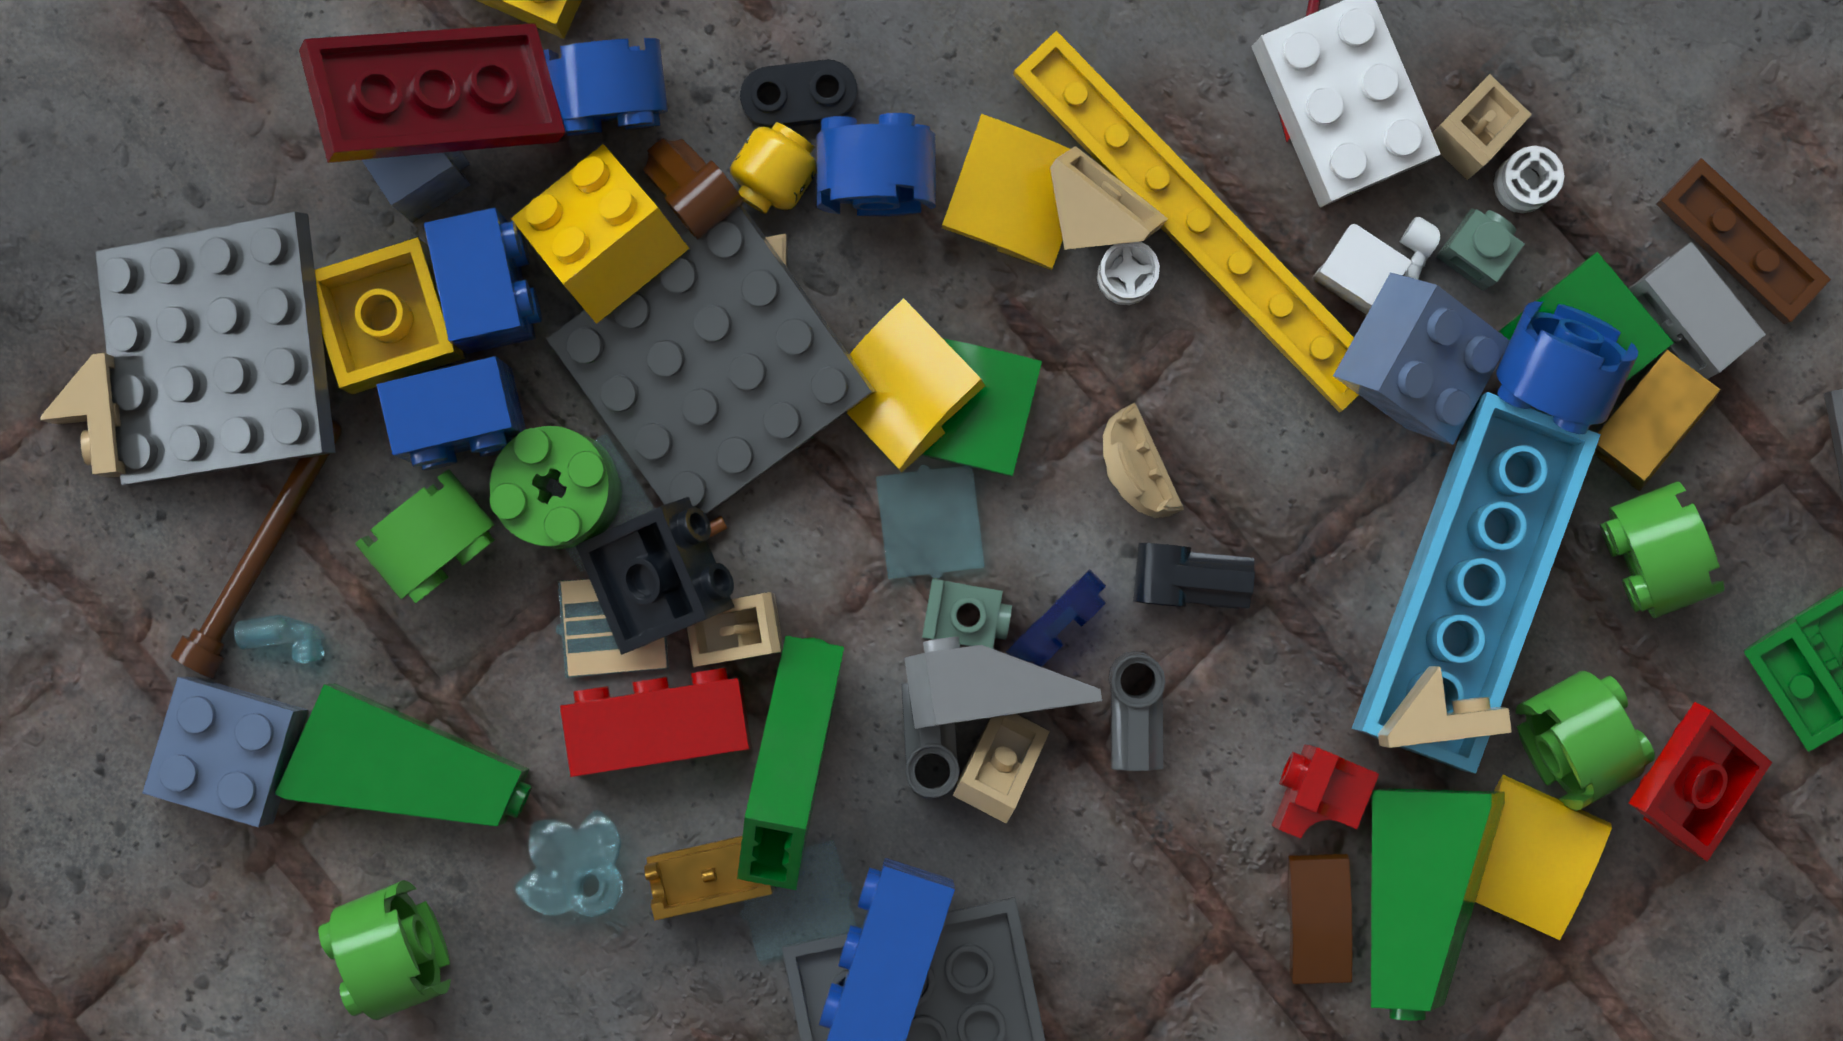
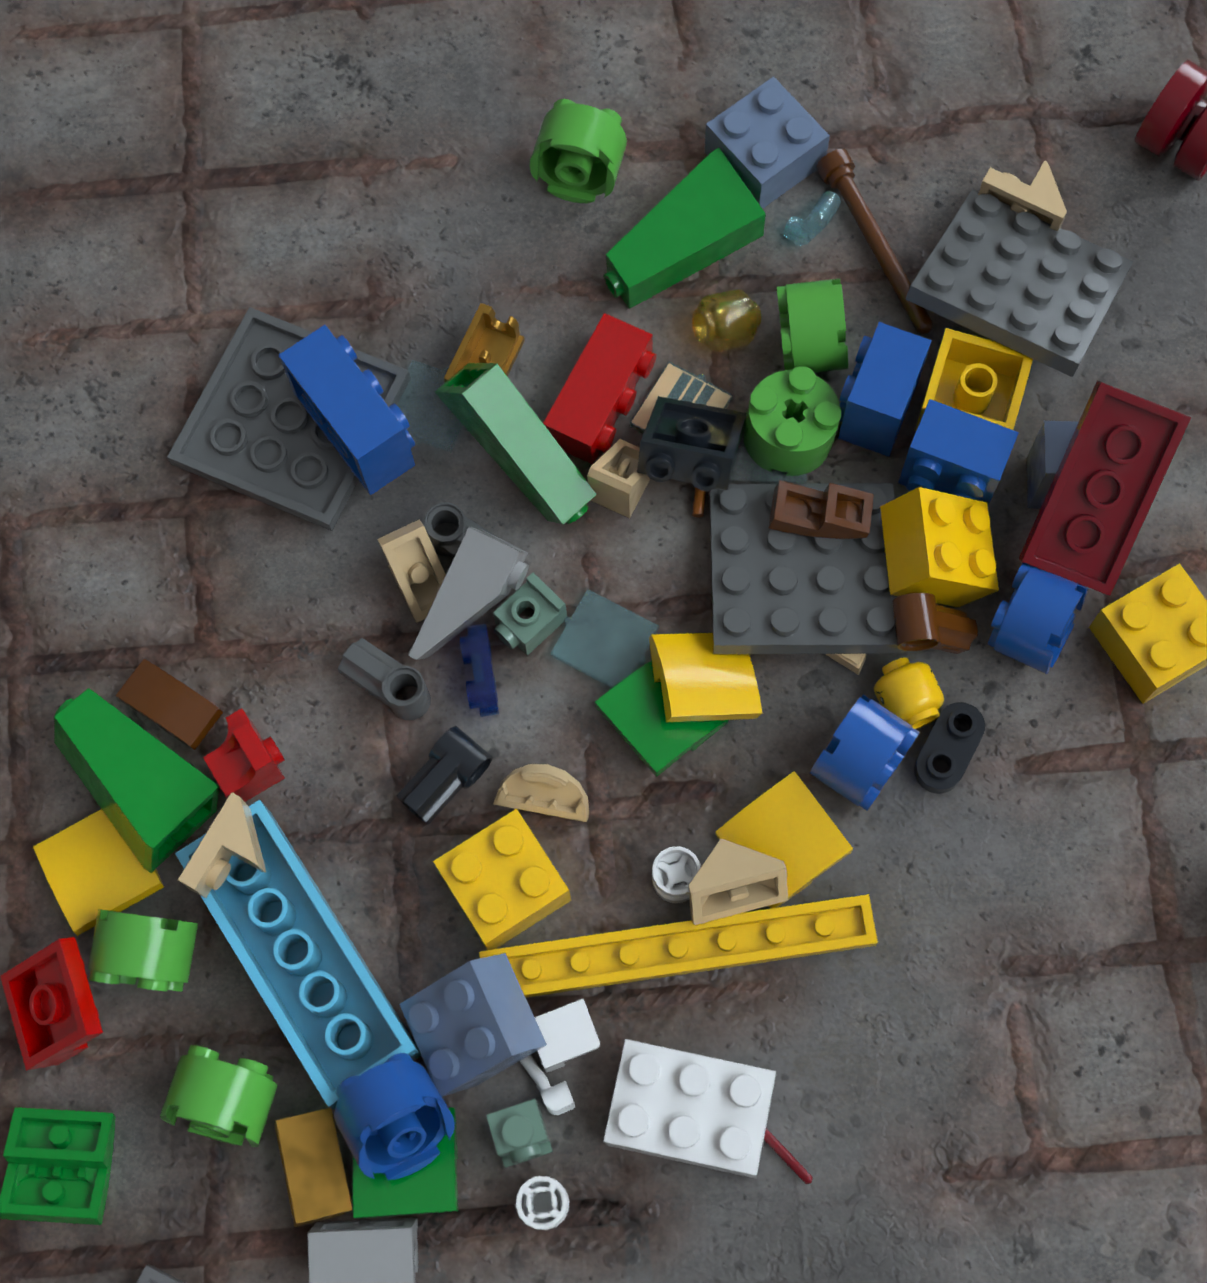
camera: 135 degrees right, 15 degrees down
clear light blue plate [515,810,623,917] -> none
tan slope [1432,74,1532,180] -> none
none -> yellow brick [433,809,572,950]
none -> clear yellow head [692,289,762,352]
none -> reddish brown slope [769,480,874,539]

